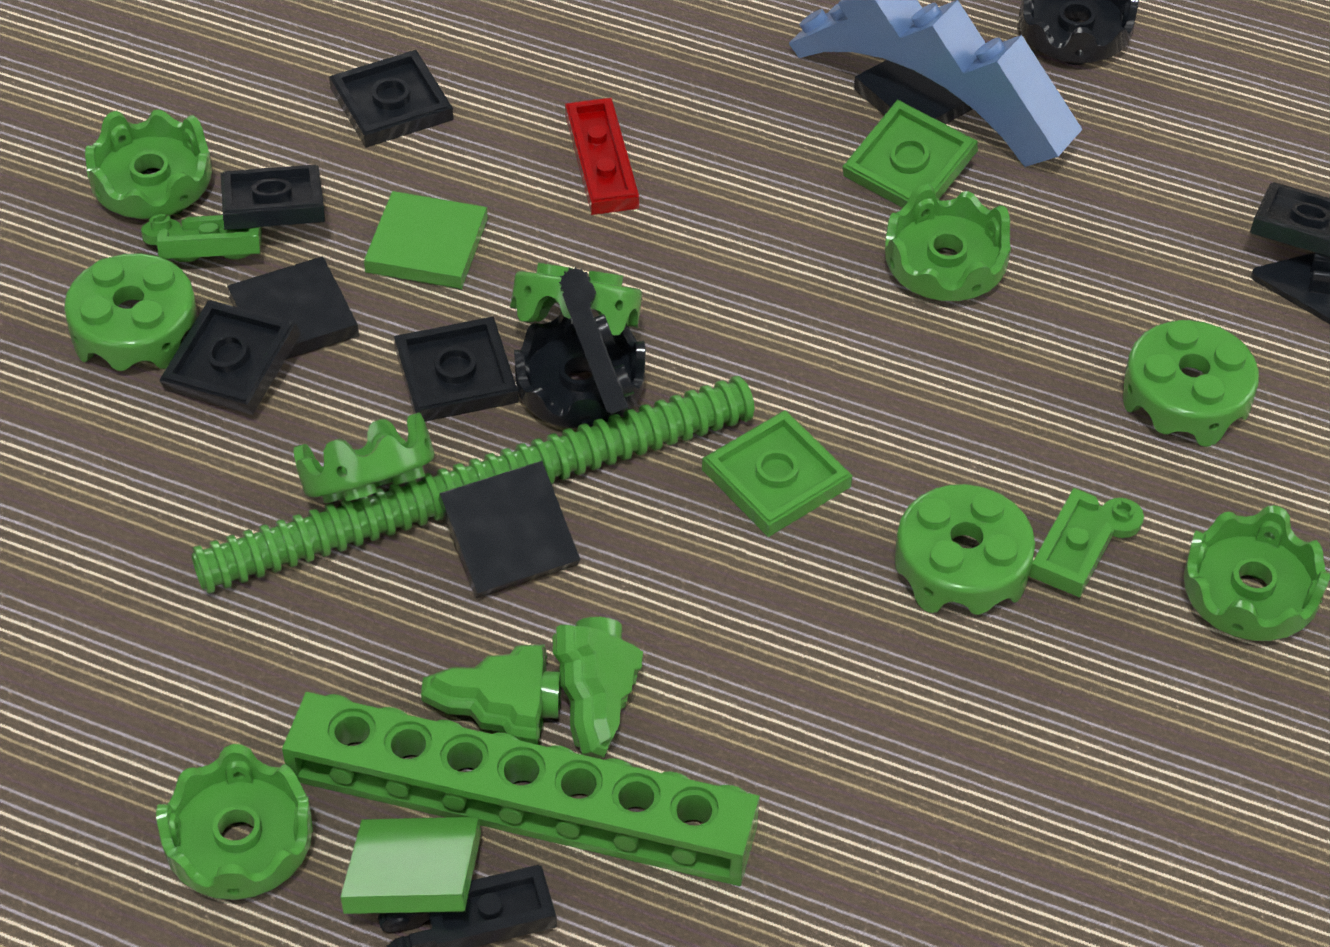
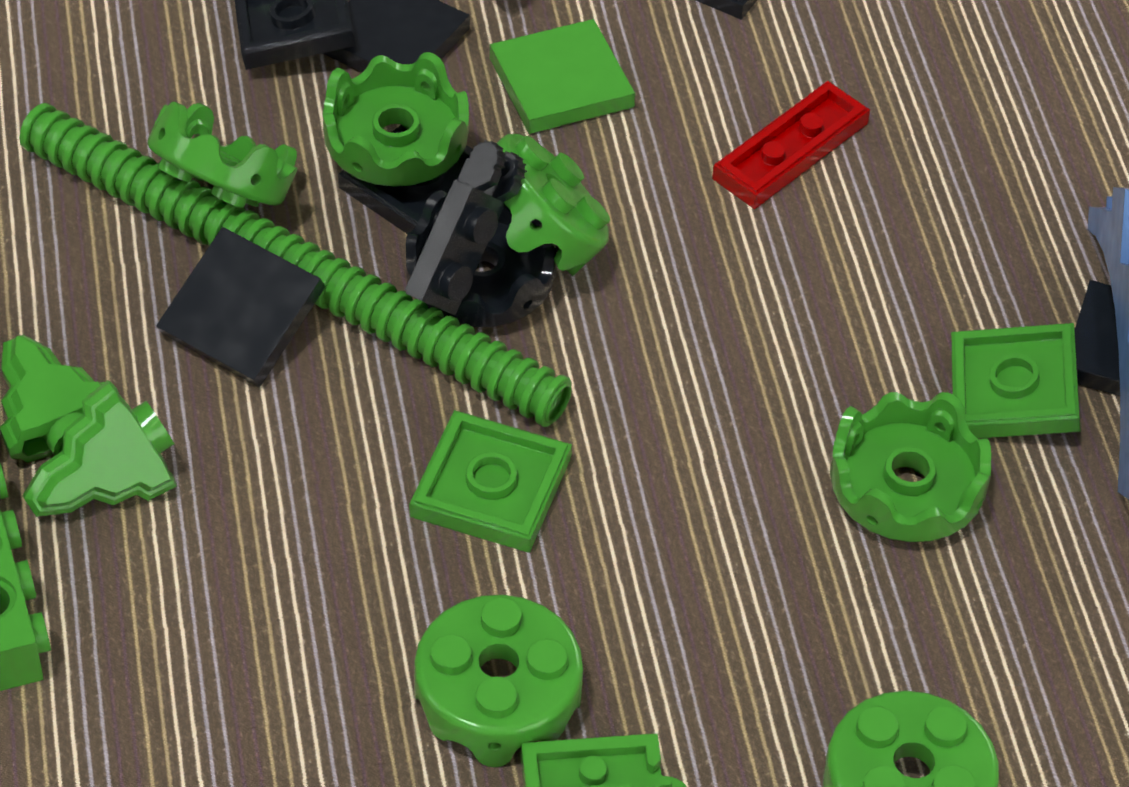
camera: 55 degrees right, 0 degrees up
none -> bright green plate [322,52,469,187]

